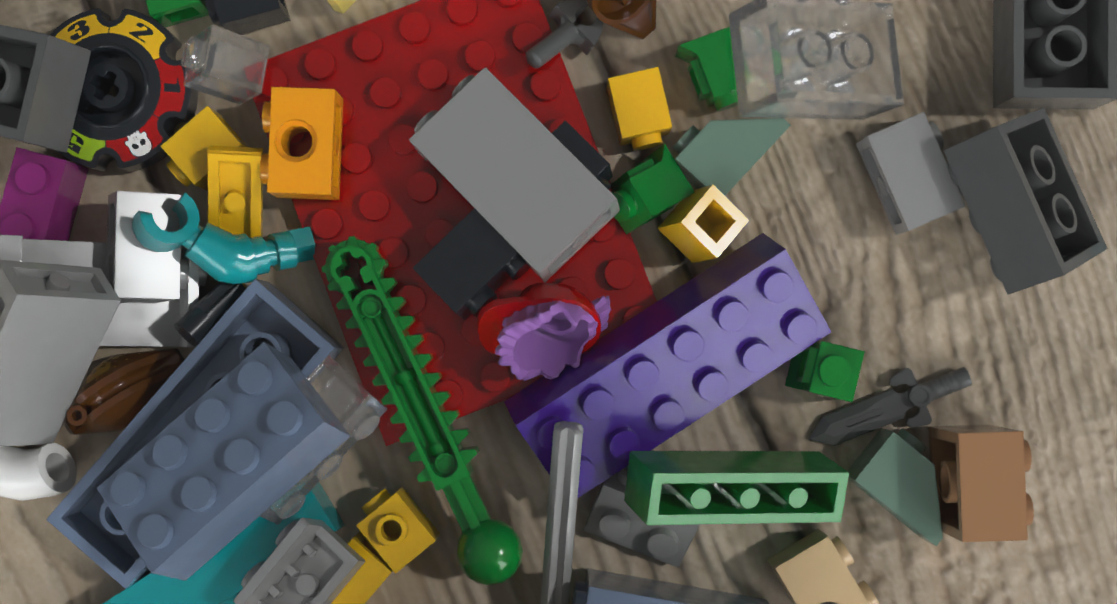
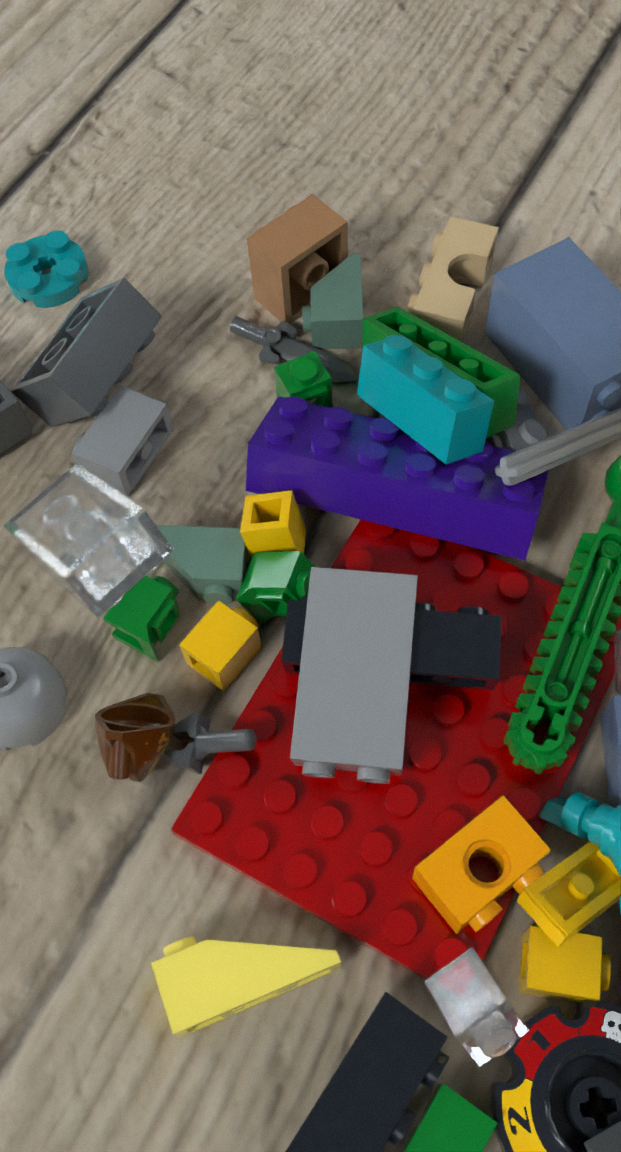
camera: 130 degrees left, 25 degrees down
medium lavender hair [476,283,611,381] -> none
none -> teal brick [357,335,494,464]

